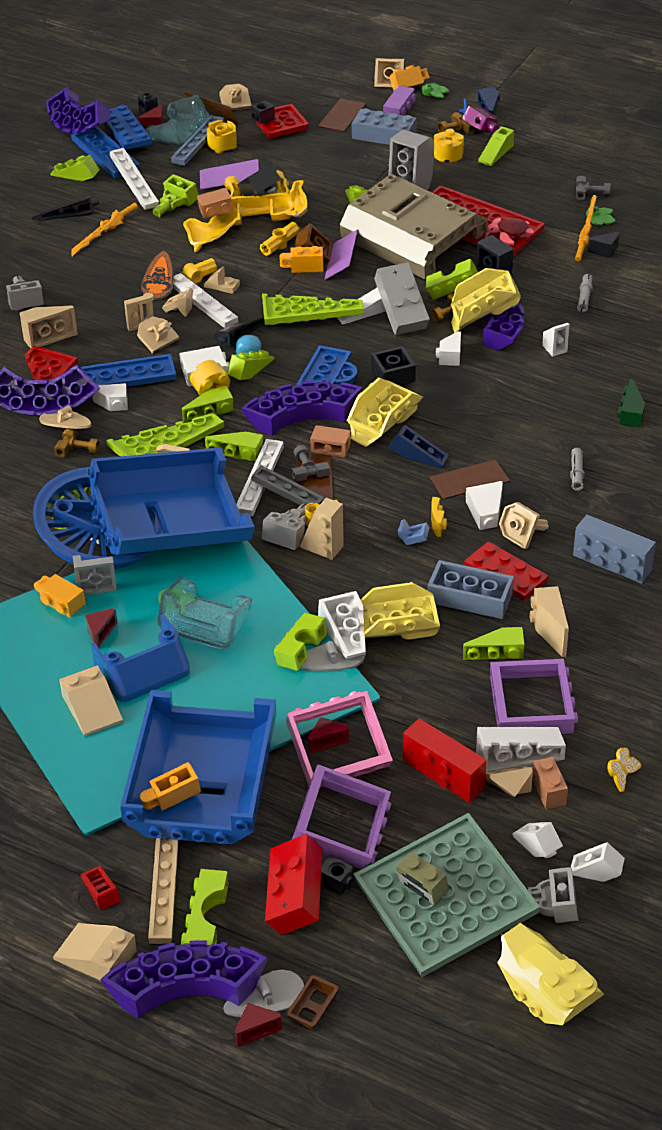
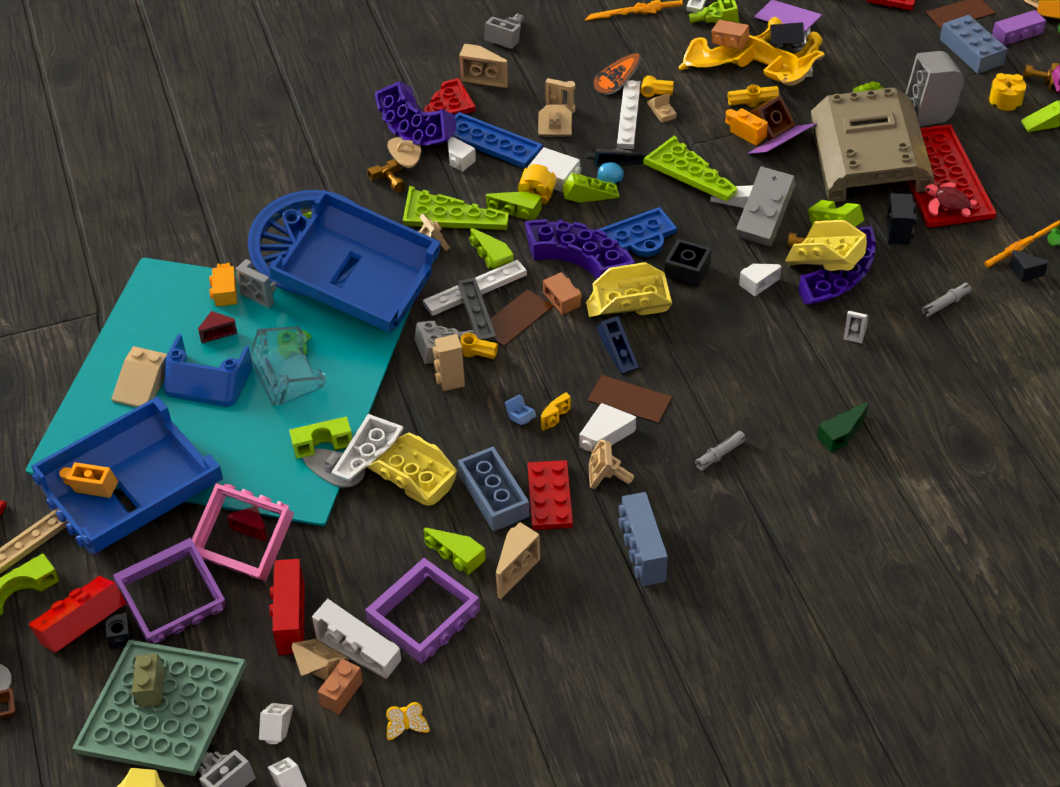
camera: 45 degrees right, 5 degrees up
tan slope [162,288,193,317] -> none
dark grey bar [292,445,330,482] -> none

